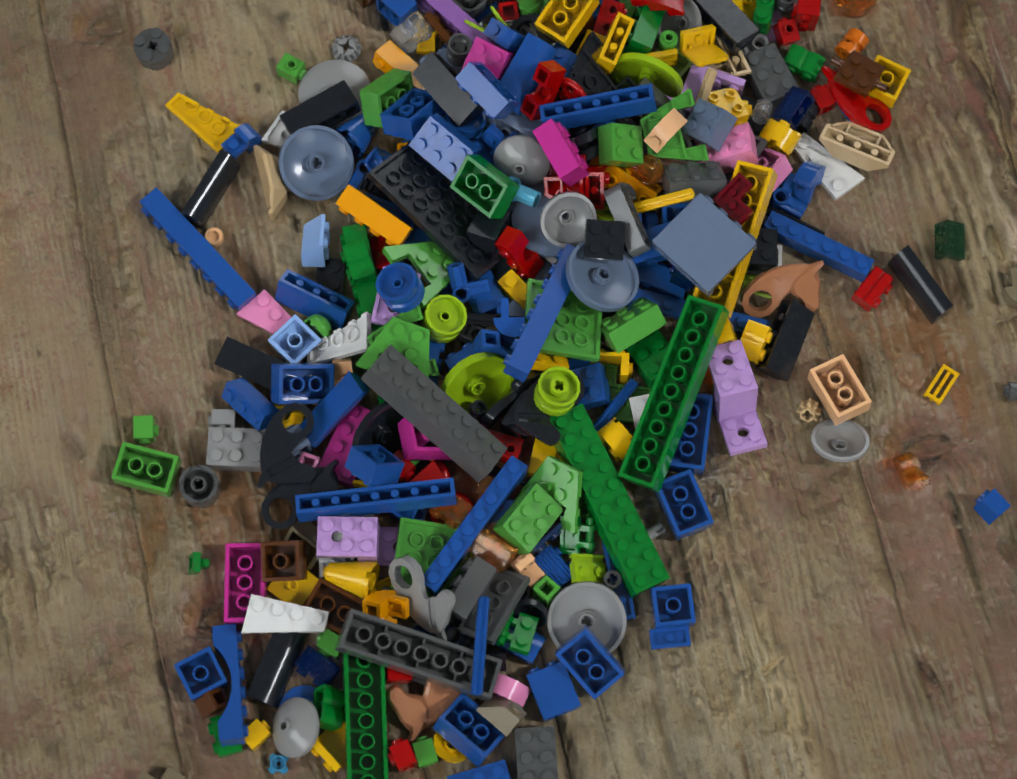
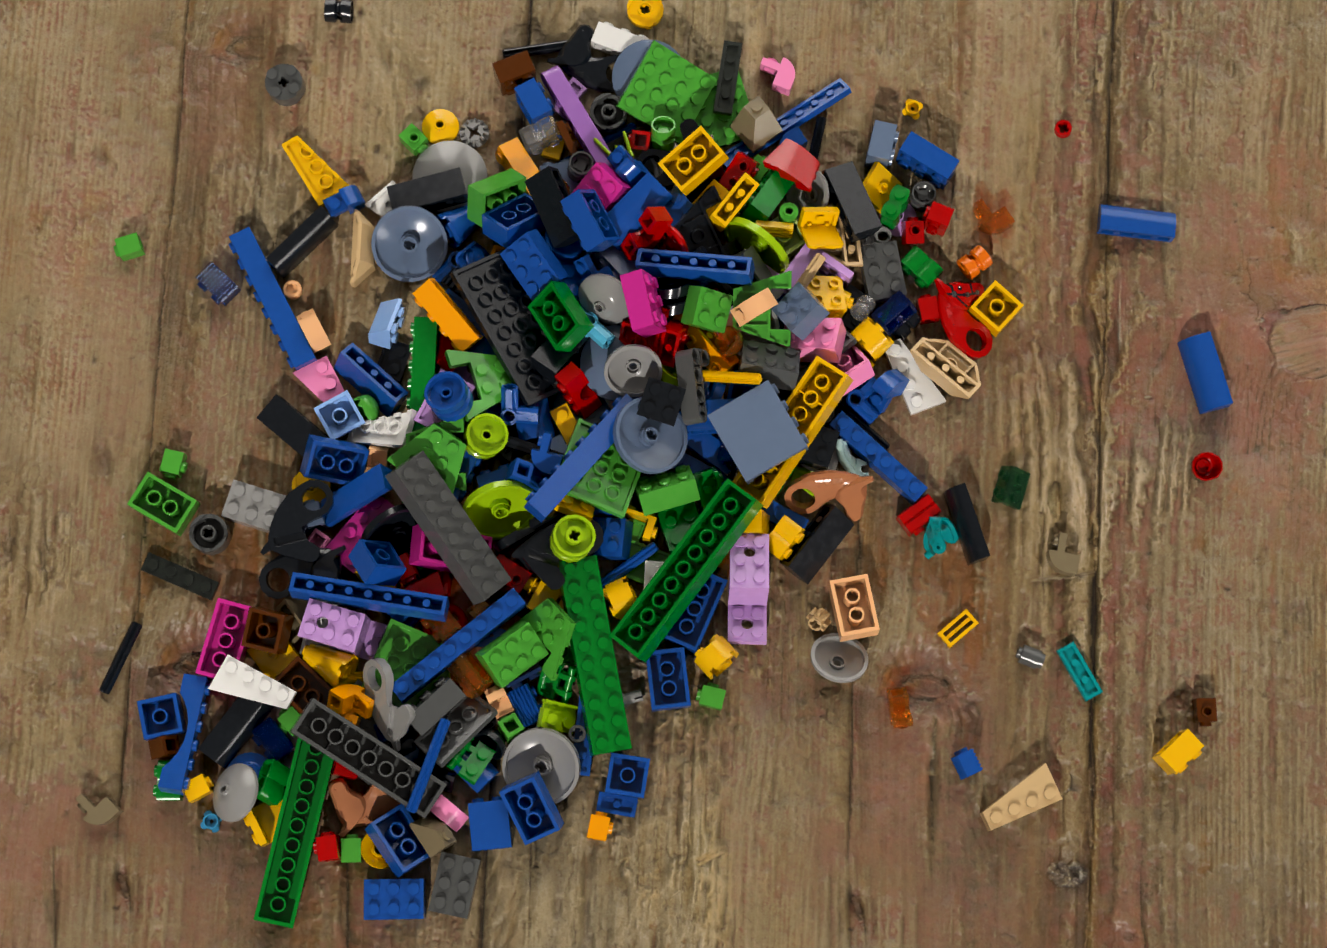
camera: 15 degrees right, 5 degrees up
green tile [188,552,210,575] -> none
light grey brick [208,409,237,428] -> none
blue brick [221,378,279,431] -> none
green brick [340,239,376,285] -> none
black plate [468,400,487,419] -> none
dark red plate [713,172,754,226] -> none
reddish brown plate [830,50,889,98] -> none
none -> black axle [99,621,142,694]
none -> bright green brick [113,232,145,261]
none -> pearl dark grey plate [141,552,220,601]
none -> clear blue brick [196,262,241,306]
none -> light nougat brick [296,308,331,353]
none -> yellow dish [422,109,459,144]
none -> yellow plate [524,576,539,595]
none -> light orange brick [587,811,614,842]
none -> green bracket [693,467,724,510]
none -> yellow brick [694,634,739,680]
none -> bright green brick [696,683,726,711]
none -> light aqua piece [836,438,869,477]
none -> teal helmet [923,517,959,559]

